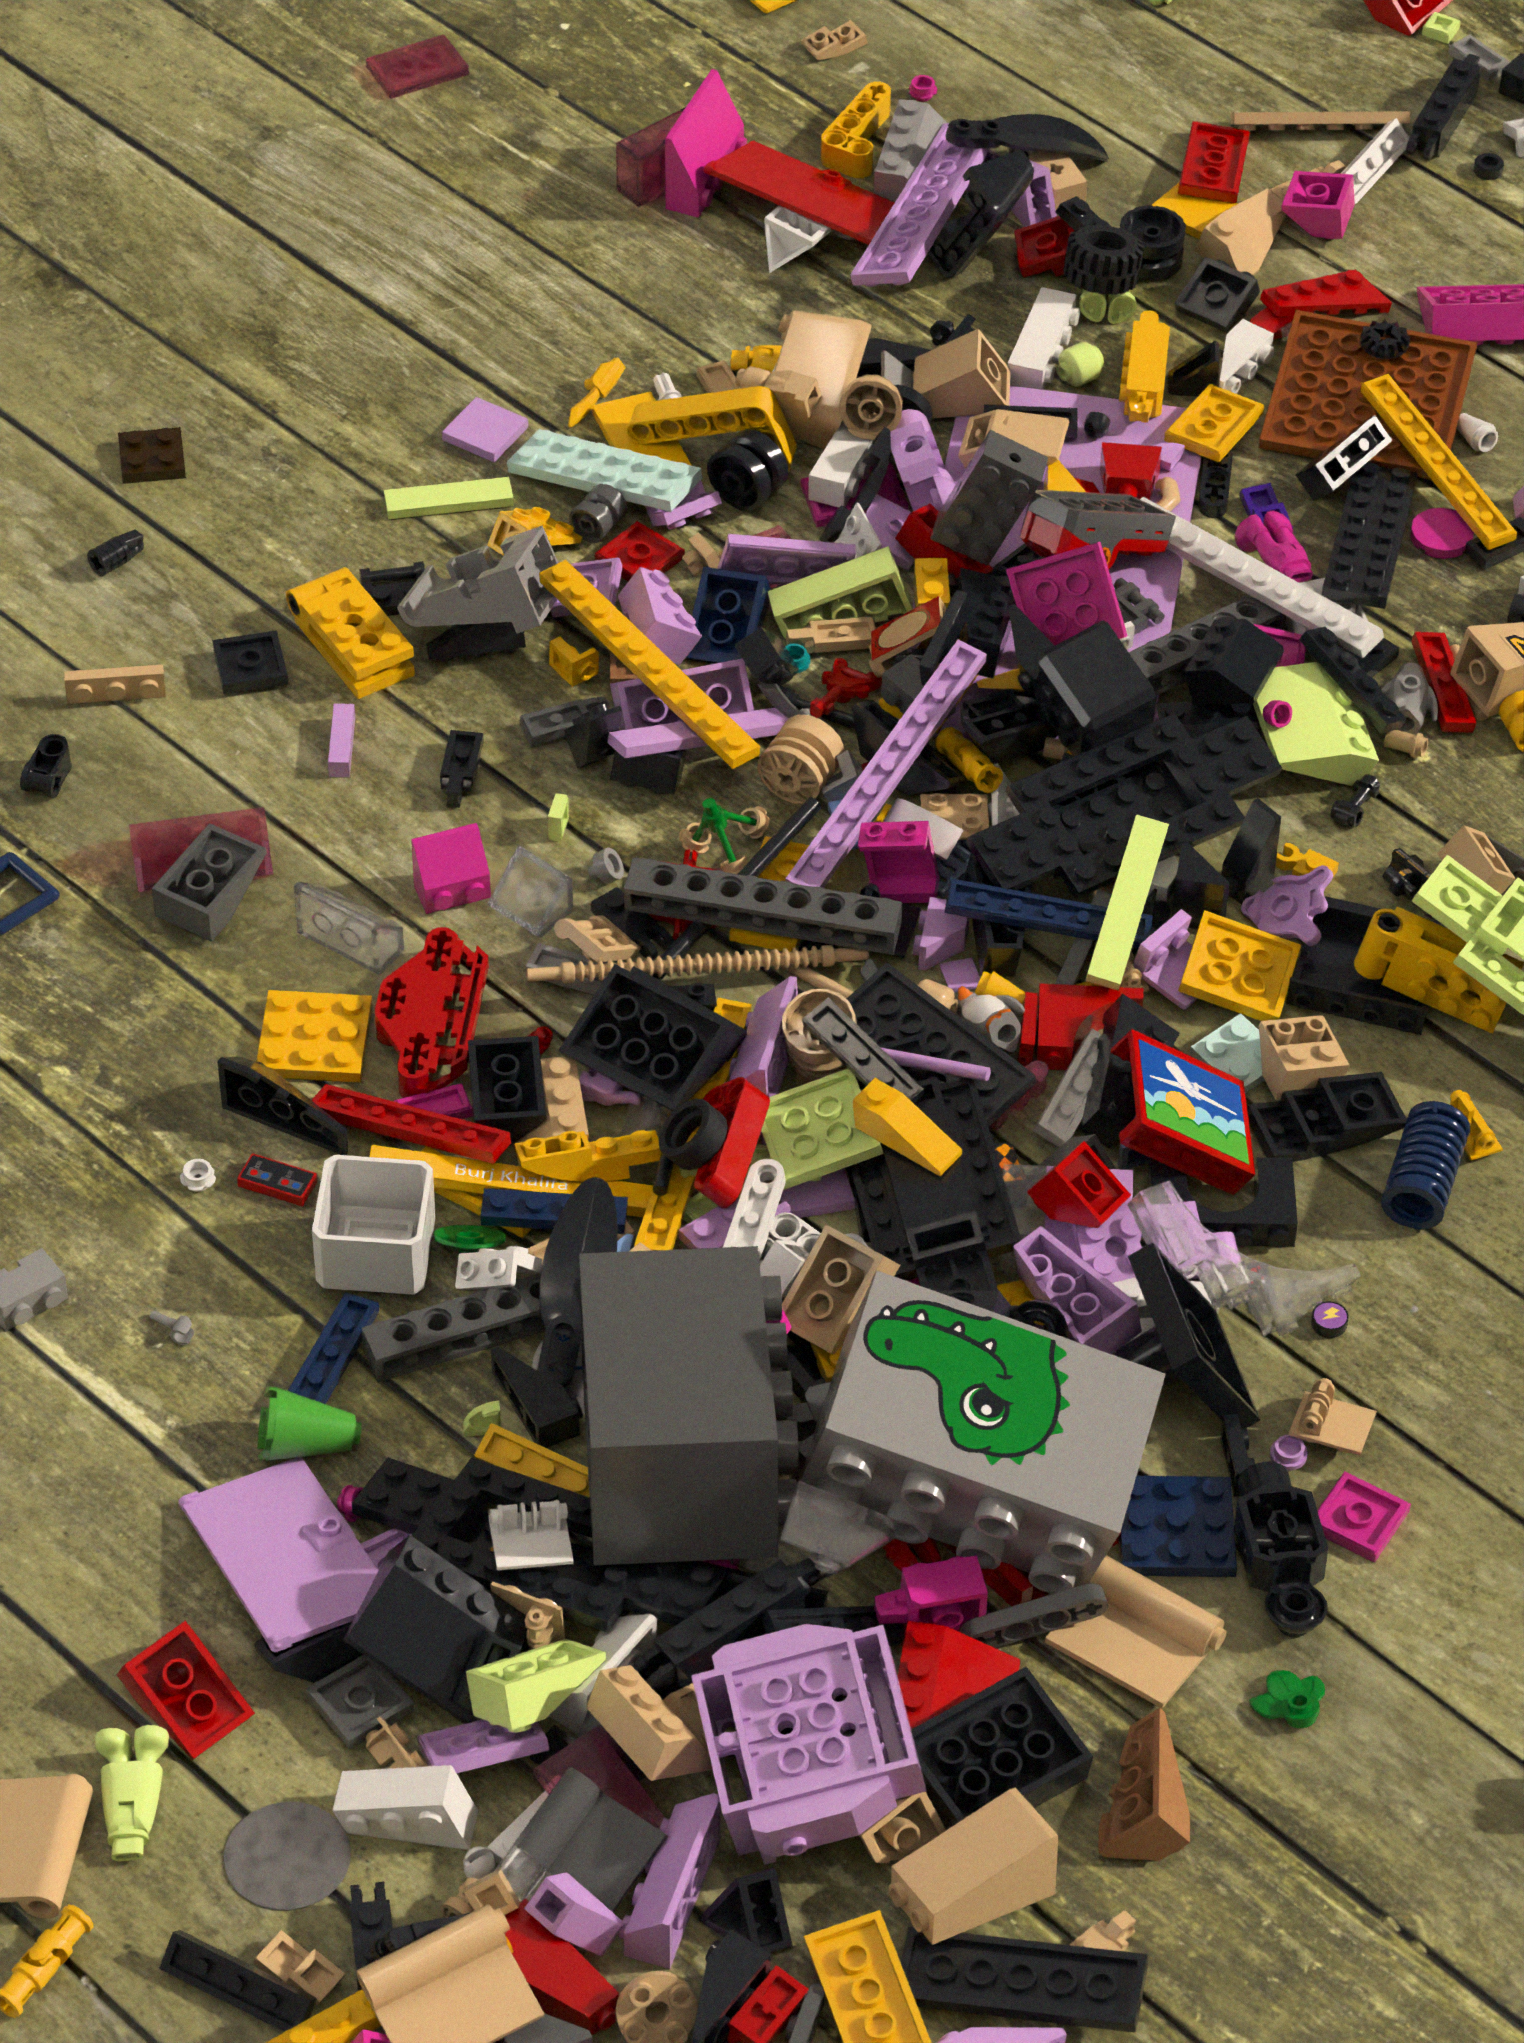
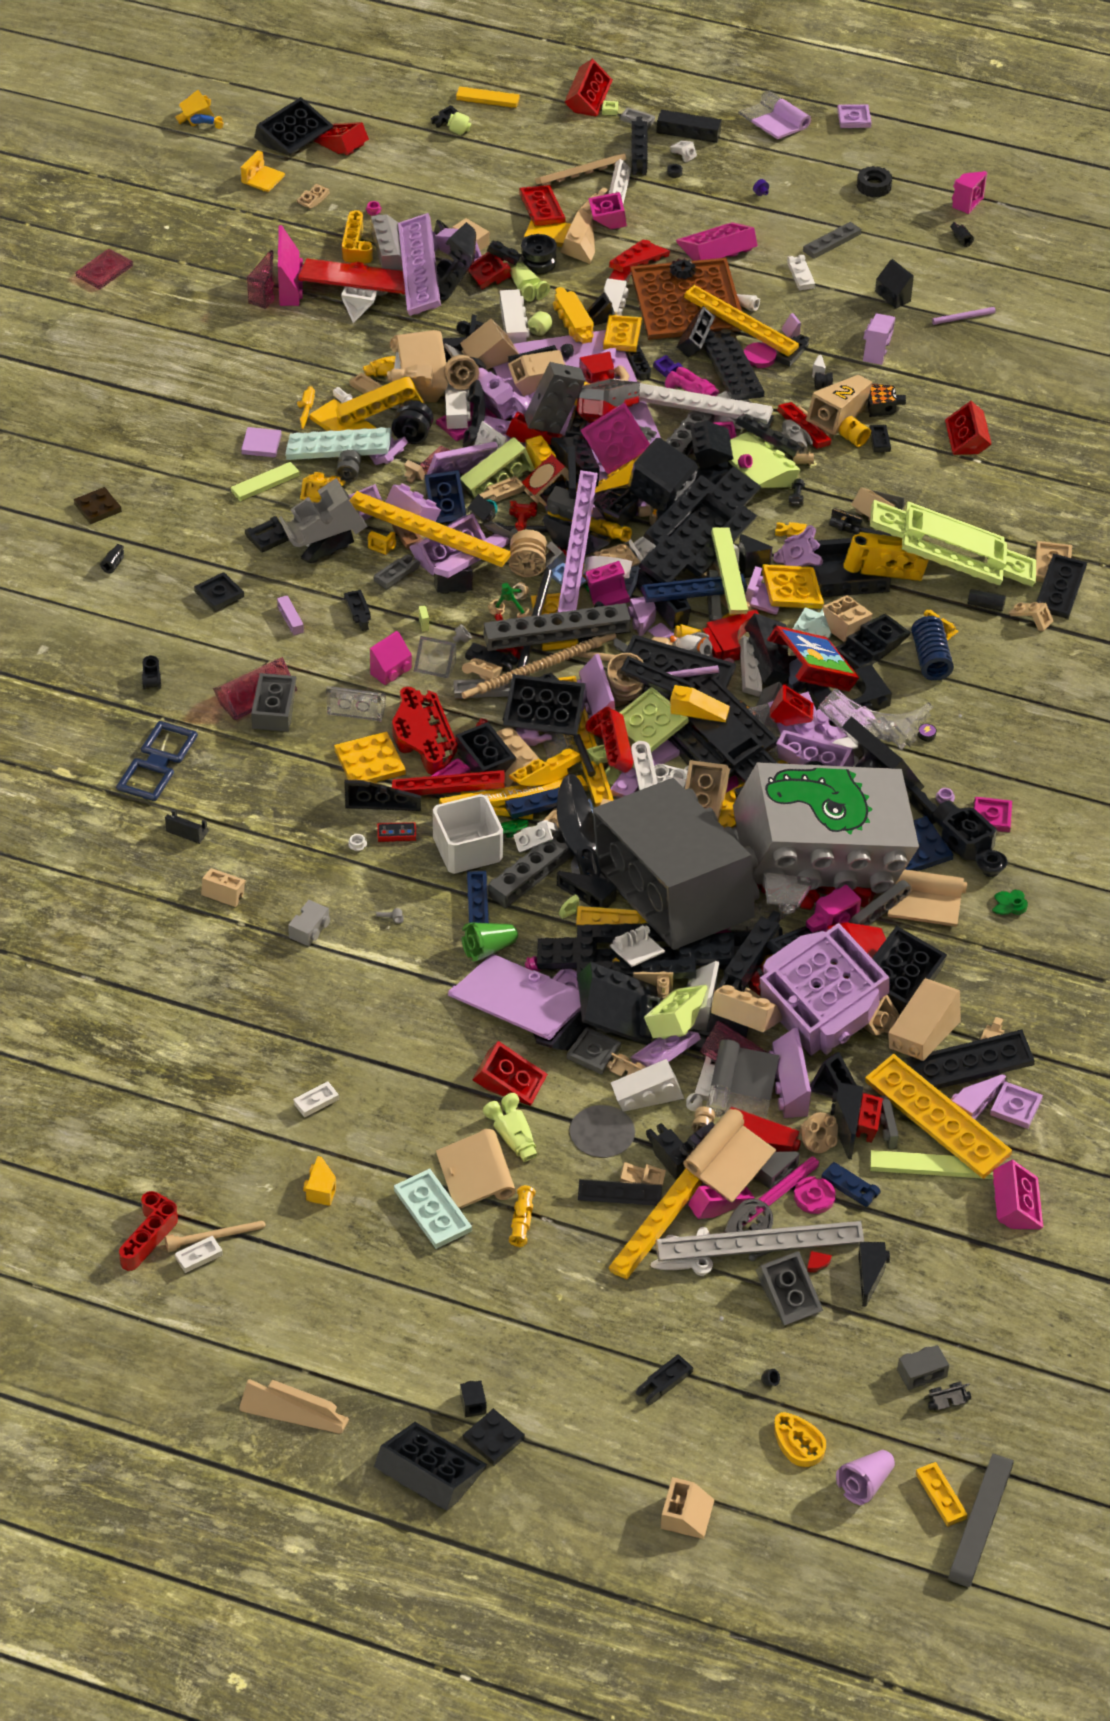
camera: 25 degrees left, 0 degrees up
tan plate [64,664,166,704] -> none
yellow hinge [286,567,415,699] -> none
tan plate [464,1869,520,1915] -> none
lavender slope [524,1872,625,1956] -> none
black slope [564,703,622,768] -> none
red tile [595,521,685,582] -> none
black tyre [659,1099,728,1170] -> none
black plant [945,114,1109,162] -> none
black slope [1008,603,1054,696] -> none
black tyre [1063,225,1144,295] -> none
medium nougat wedge [1098,1708,1190,1861] -> none
black plate [1174,257,1260,333] -> none
black slope [1221,798,1281,905] -> none
tan hinge [1288,1378,1377,1455] -> none

